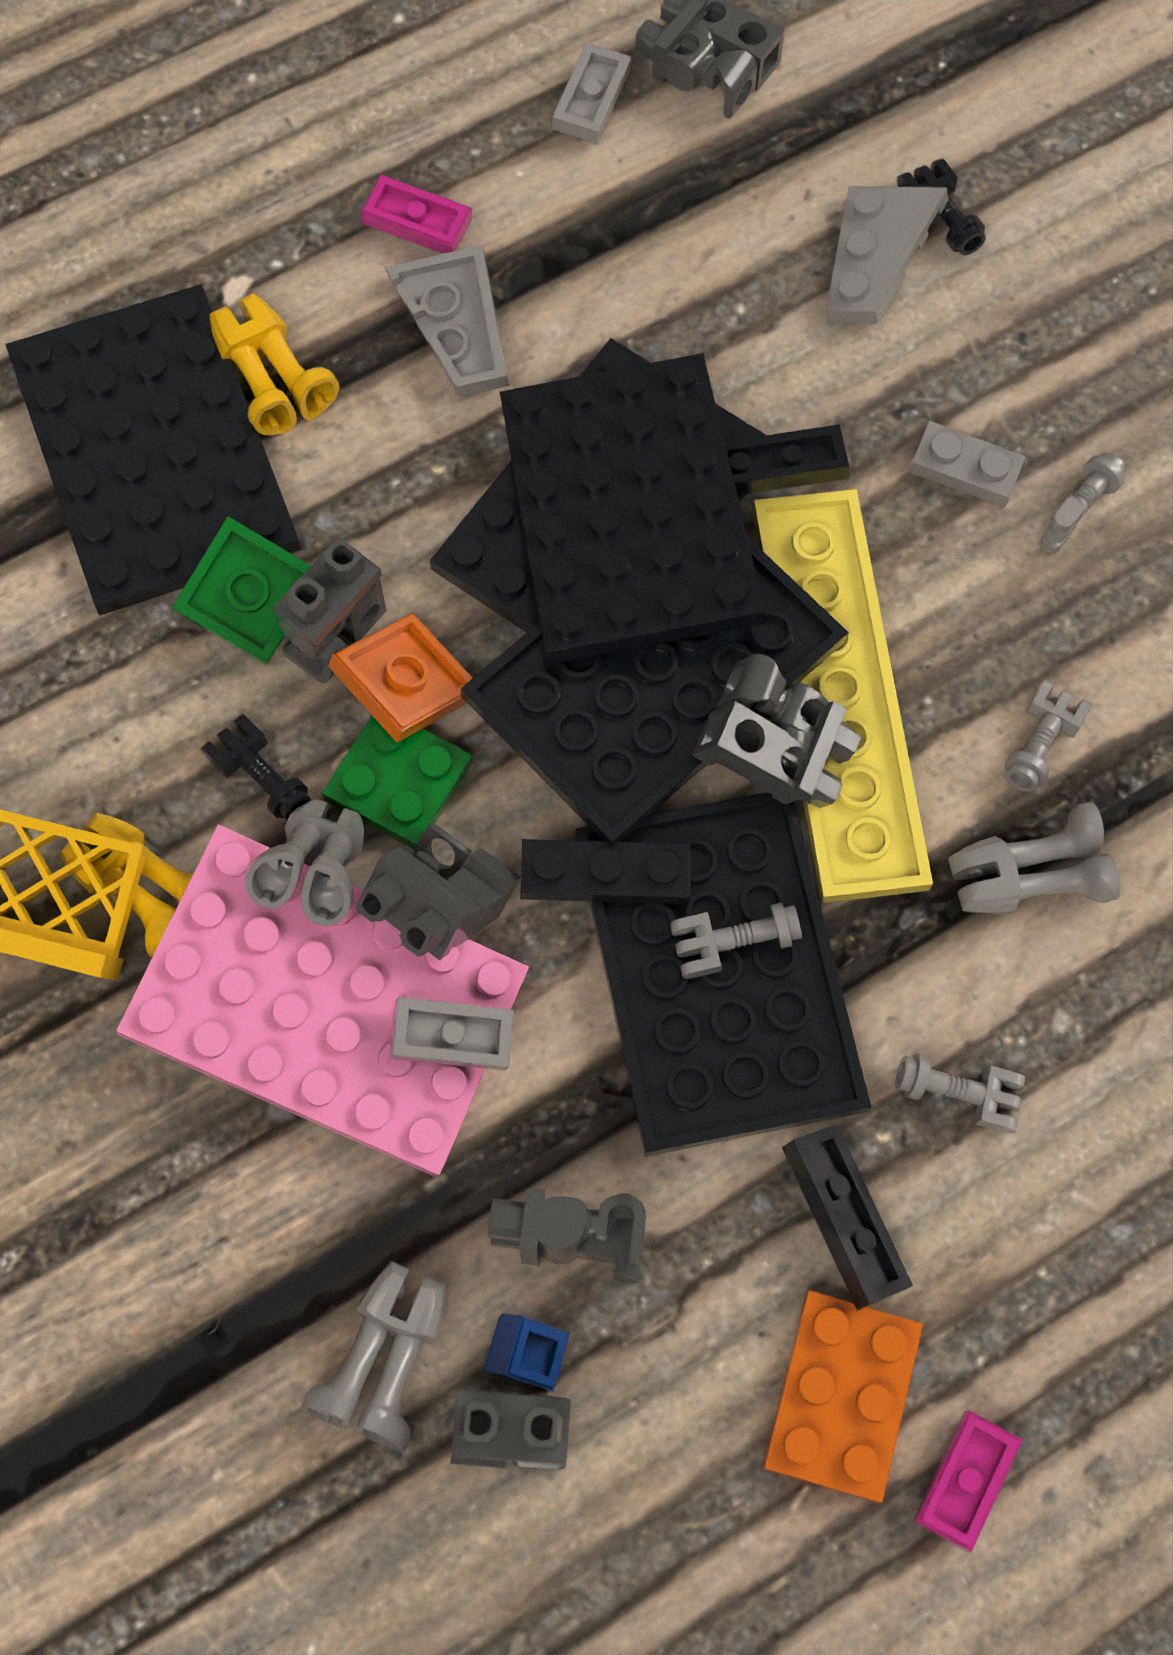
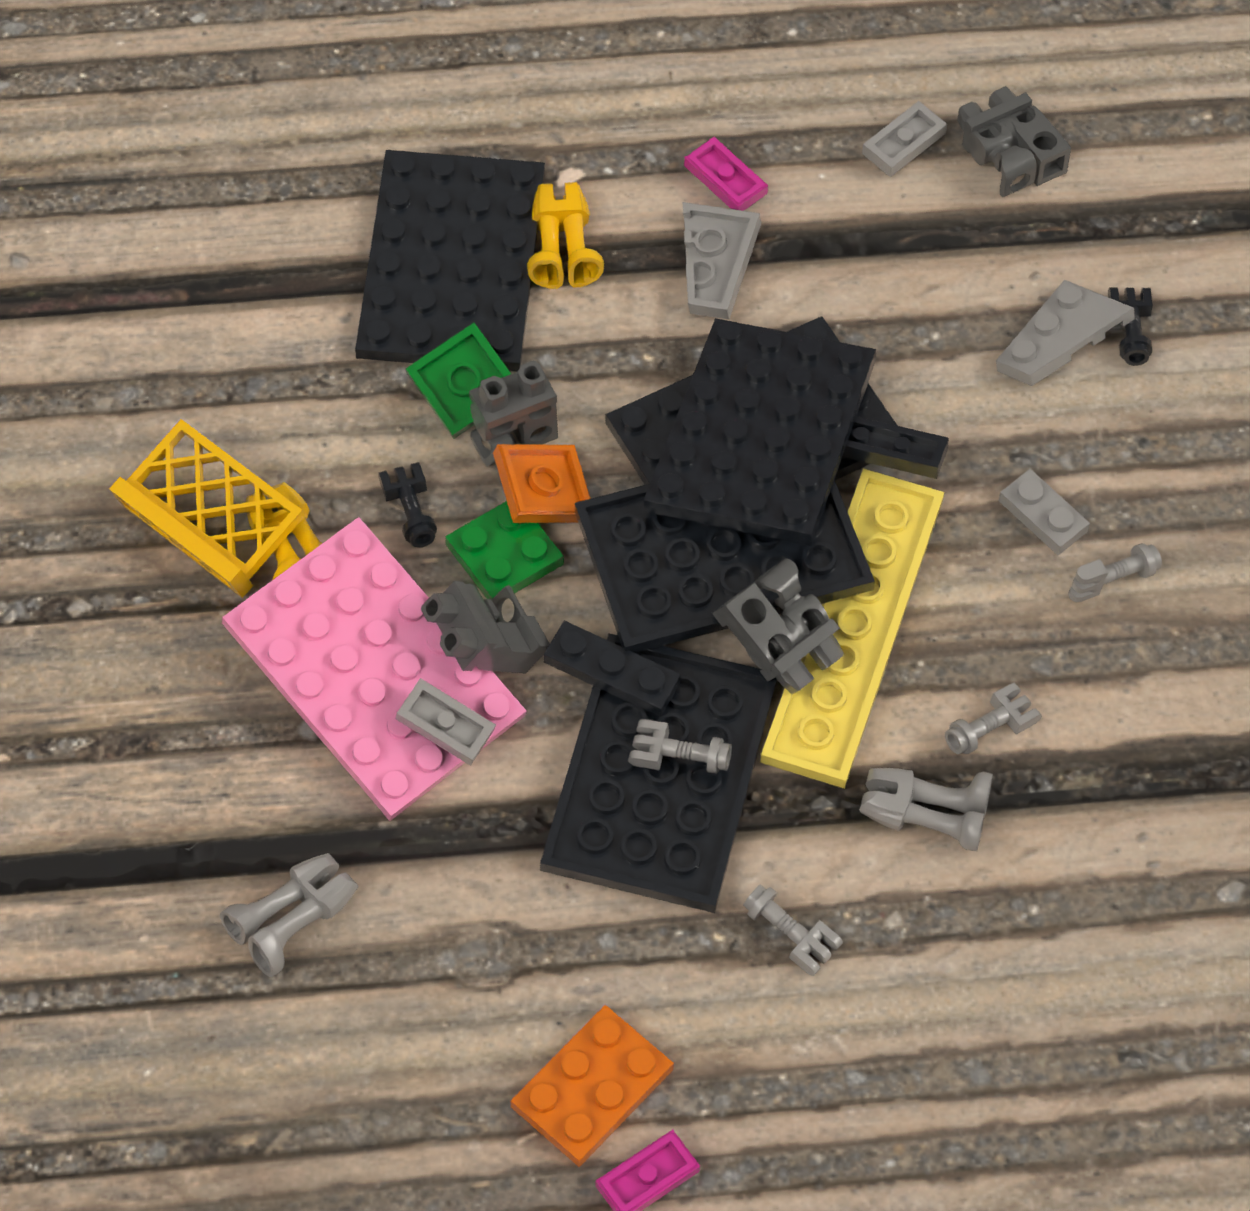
camera: 30 degrees right, 10 degrees down
light grey piece [245,799,364,926] -> none
dark grey hips [450,1390,571,1470] -> none
blue slope [484,1314,570,1392] -> none
dark grey hips [488,1188,646,1283] -> none
black plate [782,1124,913,1311] -> none

